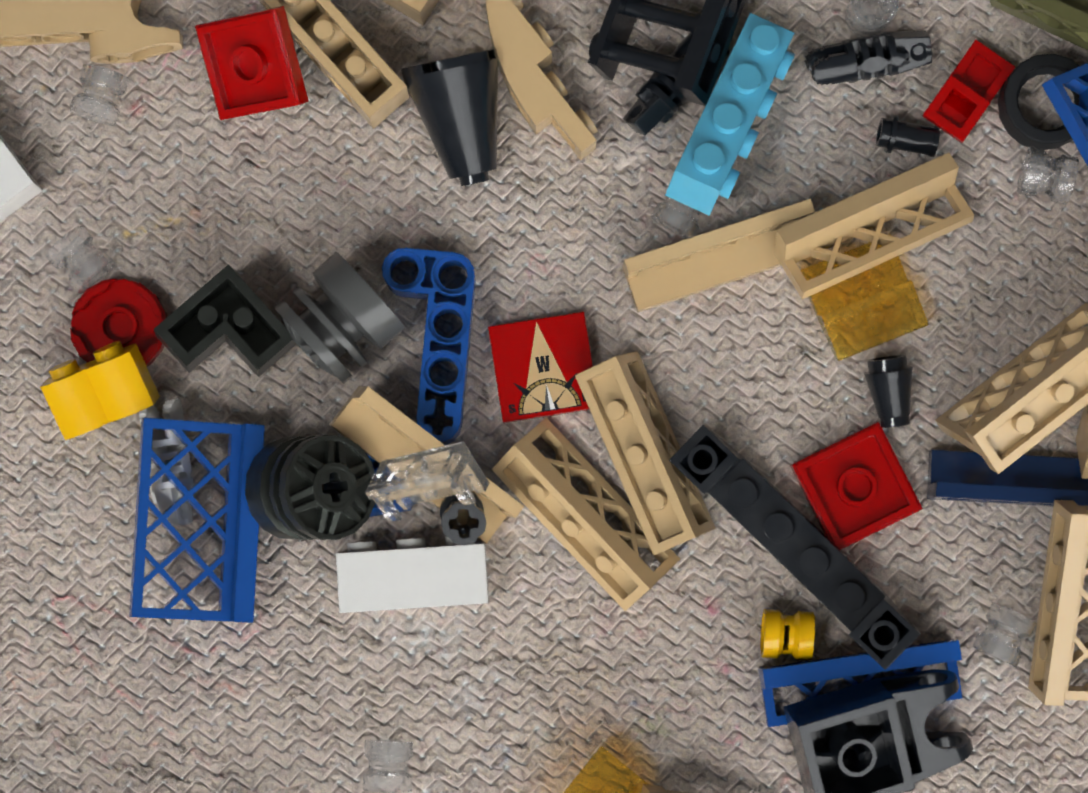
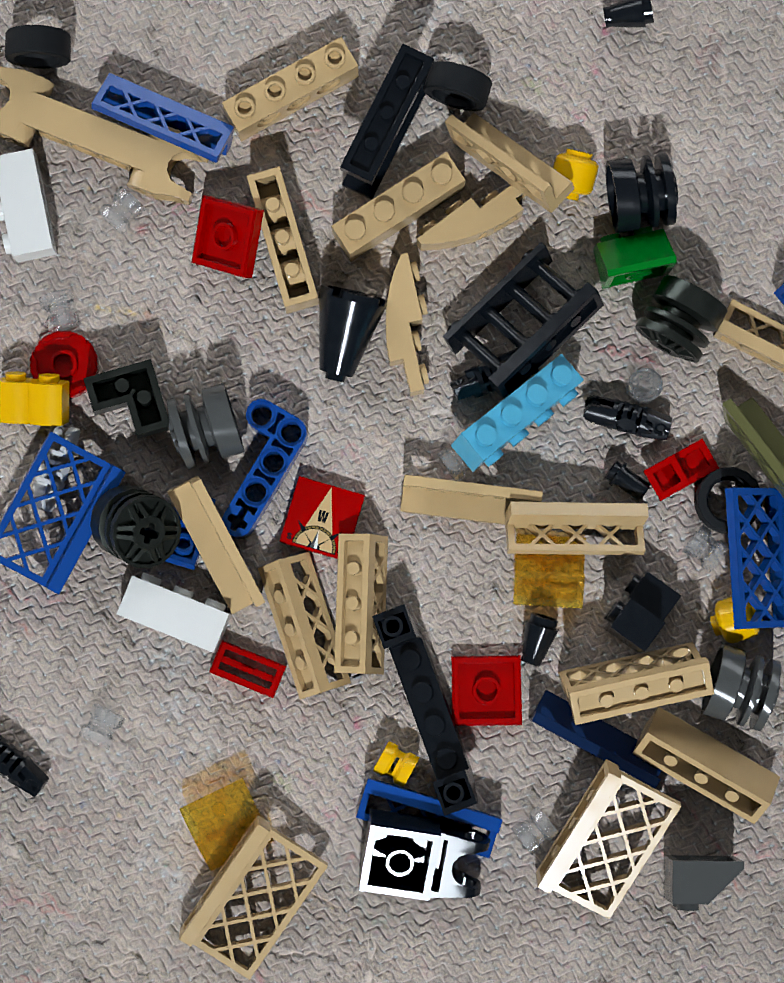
camera: 25 degrees right, 0 degrees up
clear hinge [365,441,489,522] -> none
black bush [440,490,486,545] -> none
none -> red tile [209,640,287,698]
none -> black brick [604,571,681,653]

